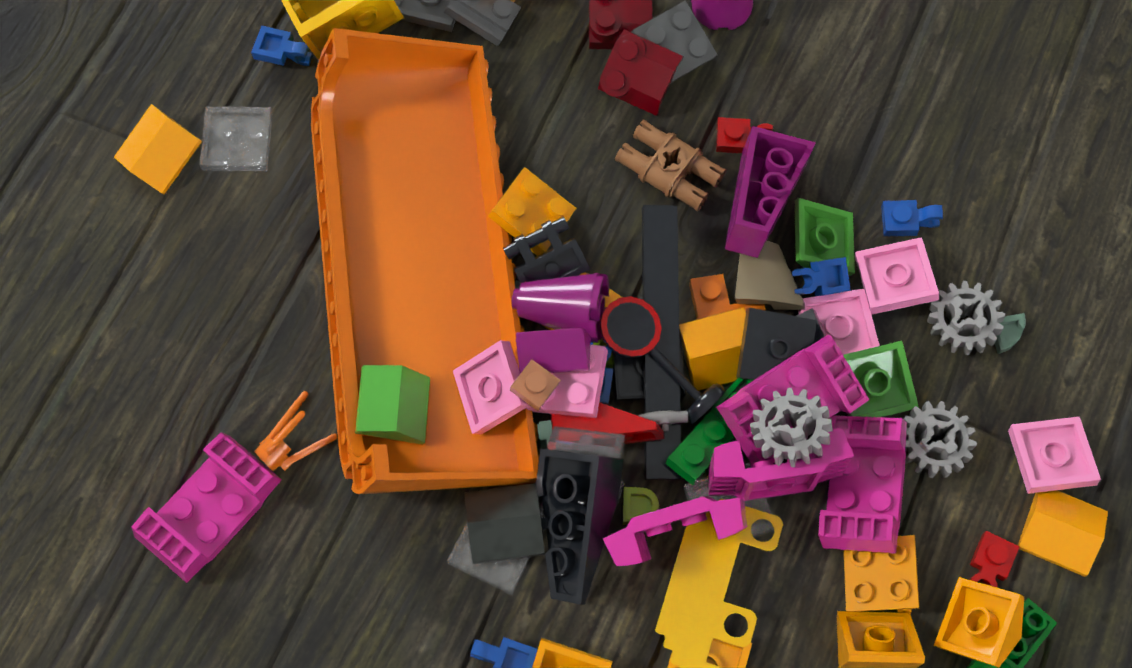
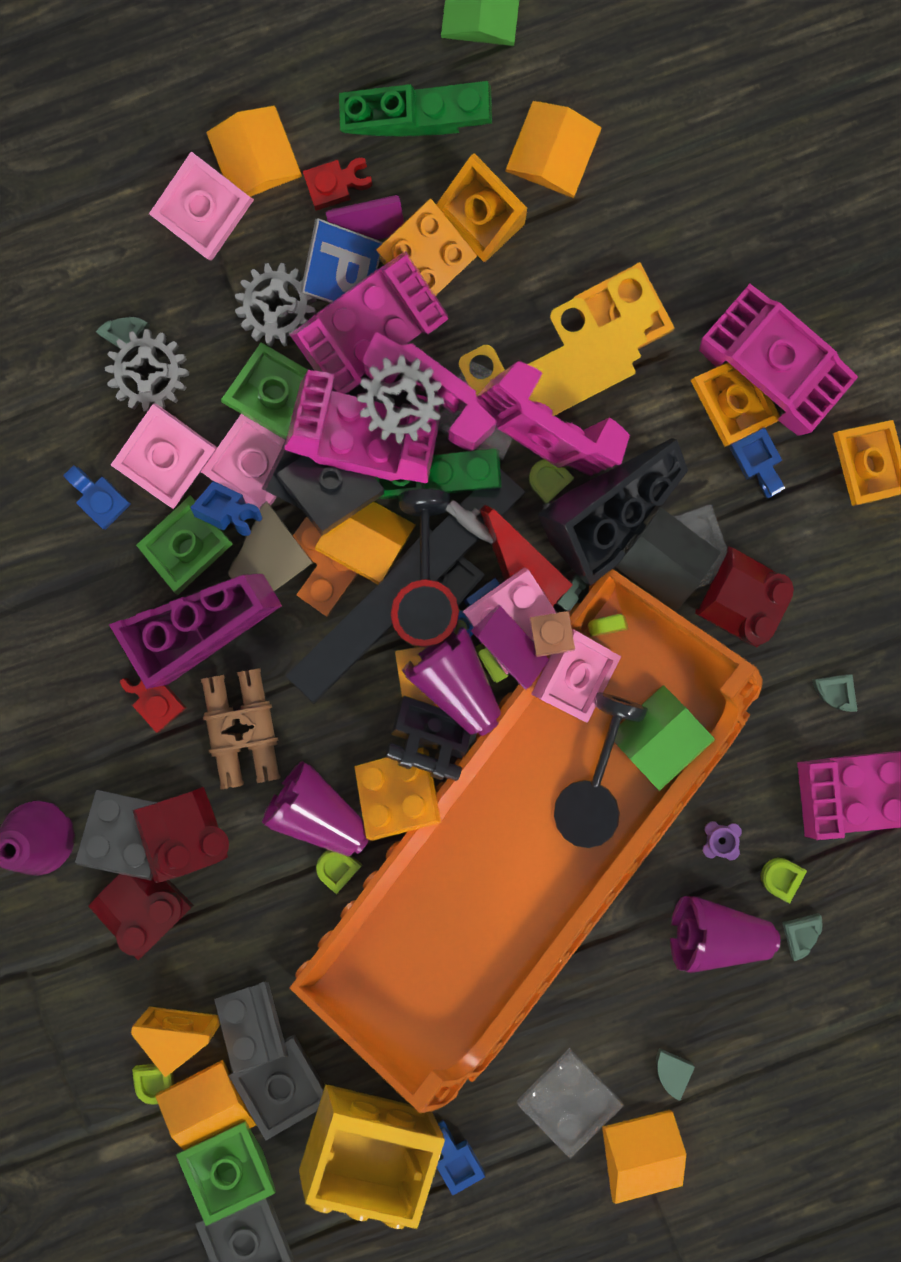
camera: 135 degrees left, 20 degrees up
orange plant [254,391,337,471] -> none
clear slope [547,426,625,459] -> none
light orange slope [934,577,1024,668] -> none
none -> magenta cone [262,761,369,857]
none -> blue piece [300,218,383,303]
none -> lime tile [316,850,362,894]
none -> magenta slope [326,195,404,240]
none -> black piece [554,692,648,848]
none -> lime tile [588,614,628,637]
none -> sand green tile [656,1048,695,1101]
none -> magenta cone [670,896,780,973]
none -> dark red slope [694,547,794,648]
none -> medium lavender plate [702,821,742,860]
none -> lime tile [761,858,807,904]
none -> sand green tile [782,913,822,961]
none -> sand green tile [812,674,858,712]

